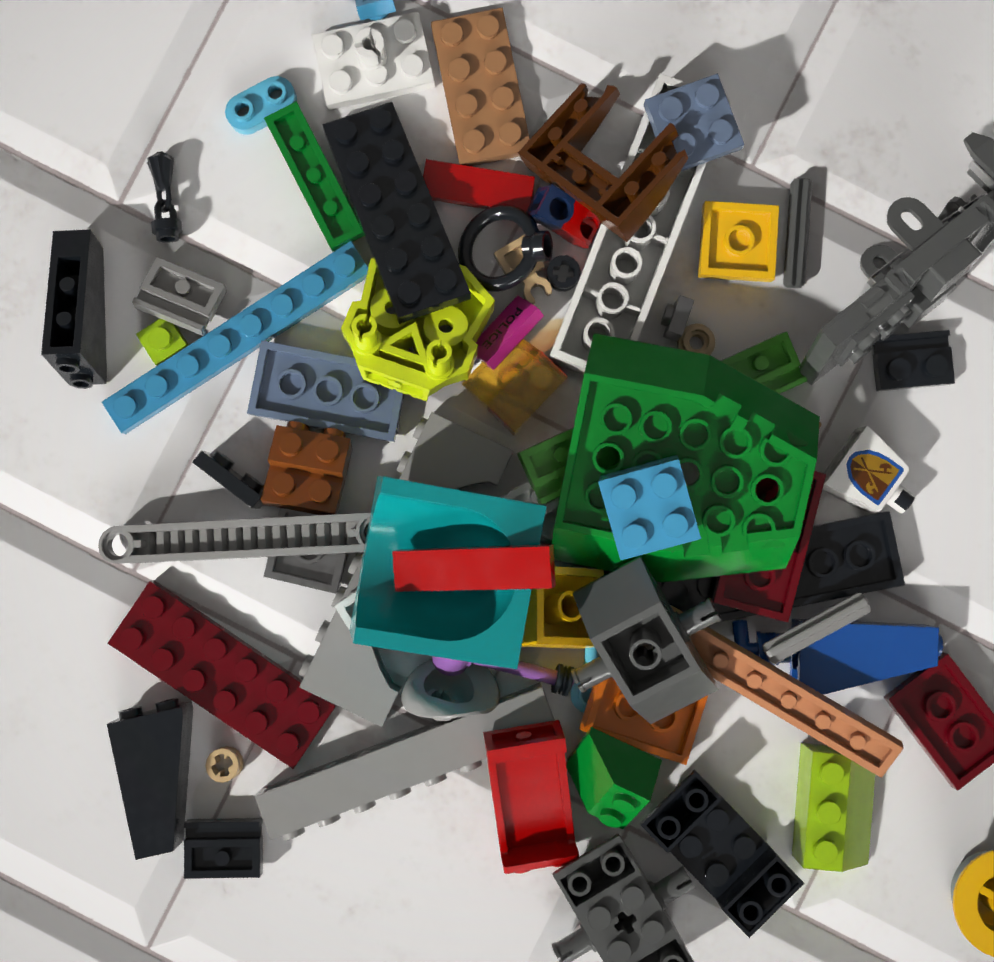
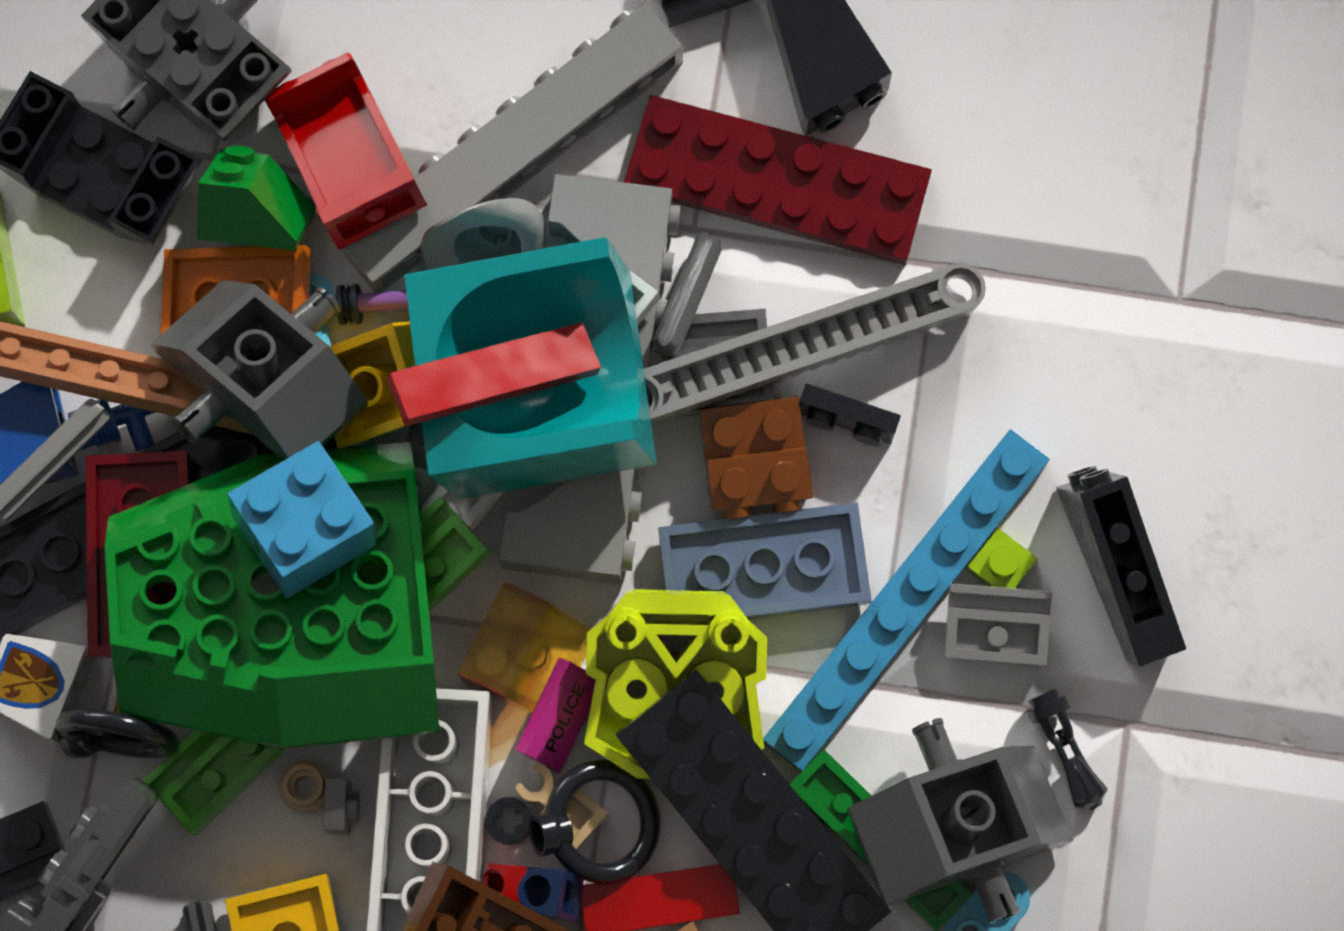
camera: 160 degrees right, 10 degrees down
tan bush [205,746,244,783] -> none
none -> black piece [56,709,180,758]
none -> dark grey axle [653,232,722,358]
none -> dark grey slope [847,718,1073,924]

